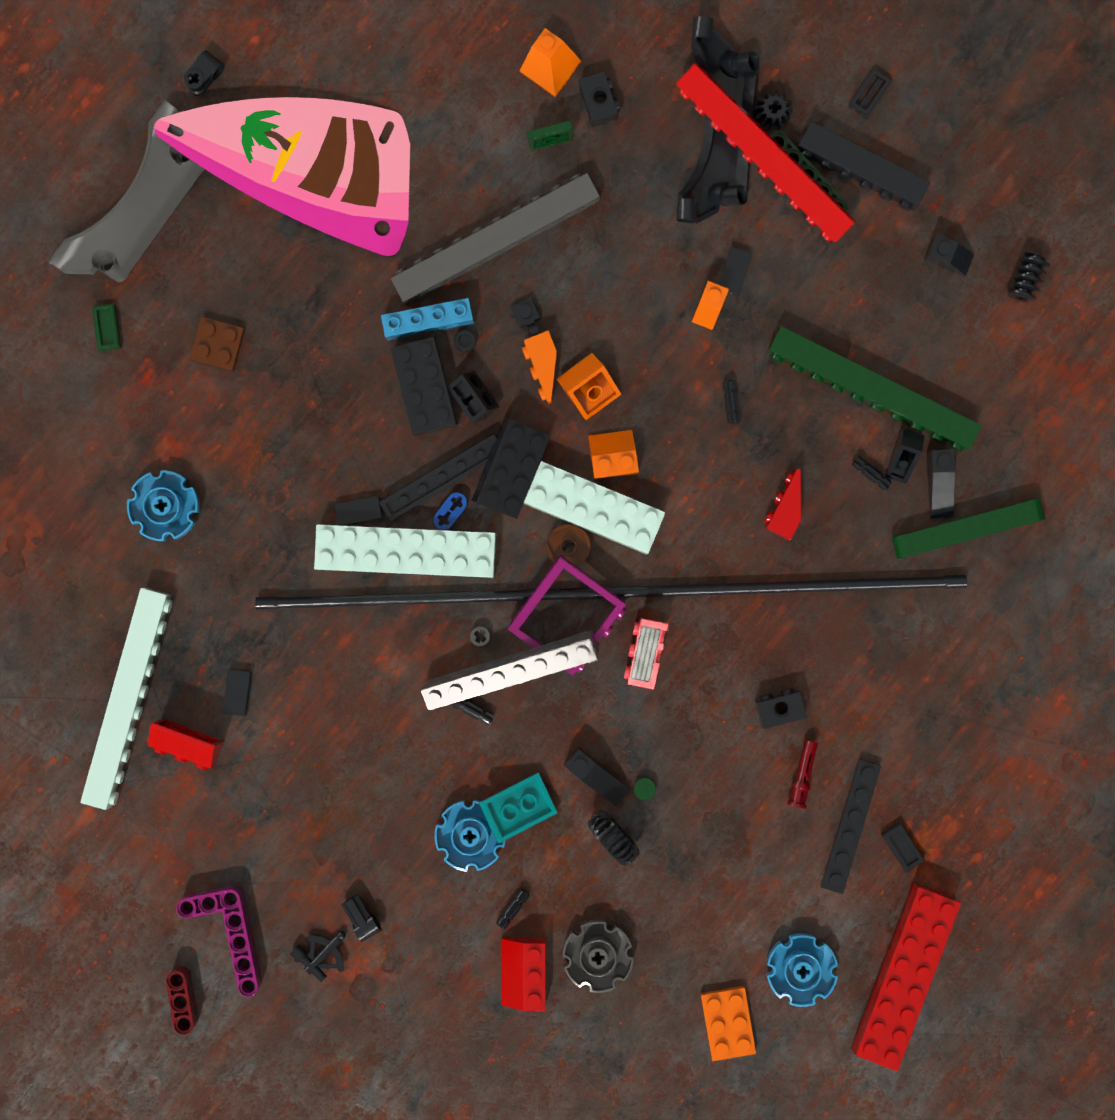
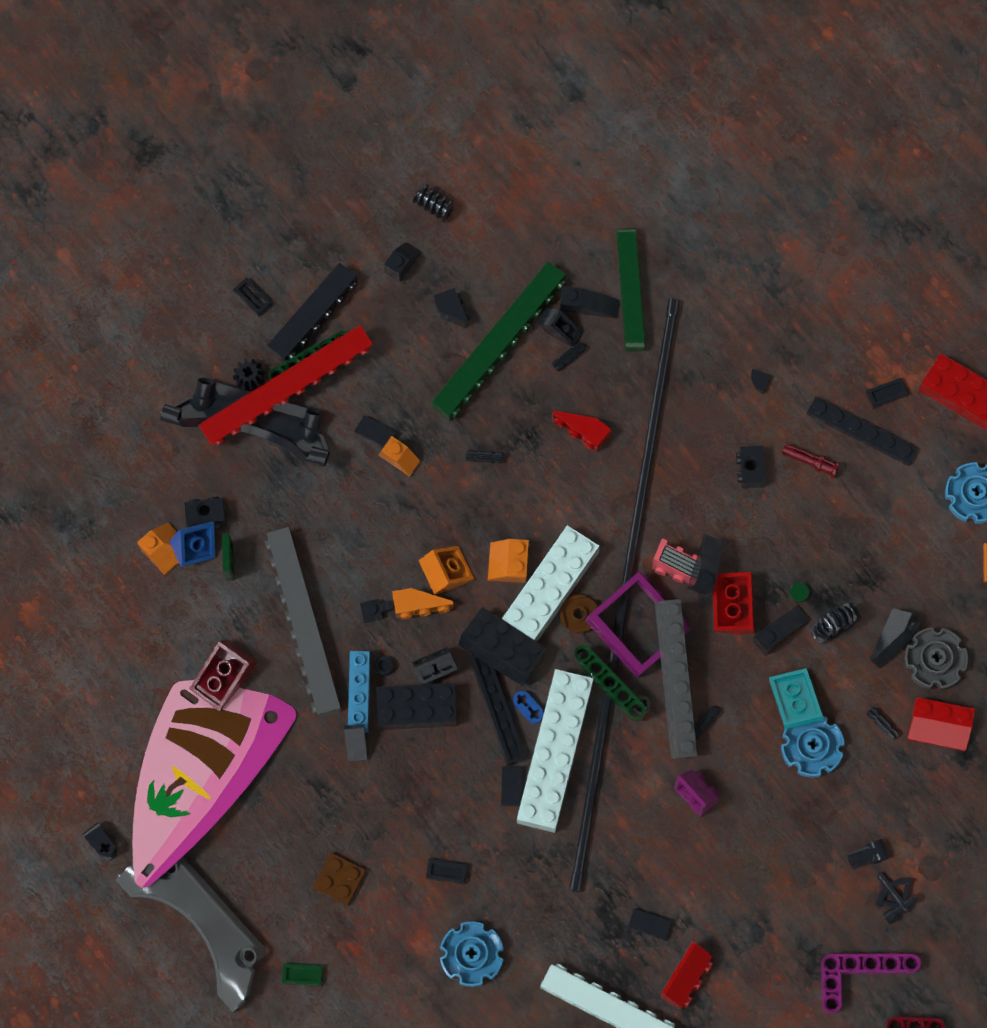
camera: 75 degrees left, 15 degrees down
none -> blue slope [170,521,215,567]
none -> dark red slope [189,639,258,711]
none -> black tile [344,724,367,762]
none -> black tile [426,858,468,885]
none -> black slope [433,288,470,328]
none -> dark green beam [574,645,646,722]
none -> magenta slope [674,770,719,818]
none -> black slope [687,534,723,595]
none -> red slope [713,572,755,635]
none -> black tile [751,369,770,394]
none -> black slope [870,608,920,668]

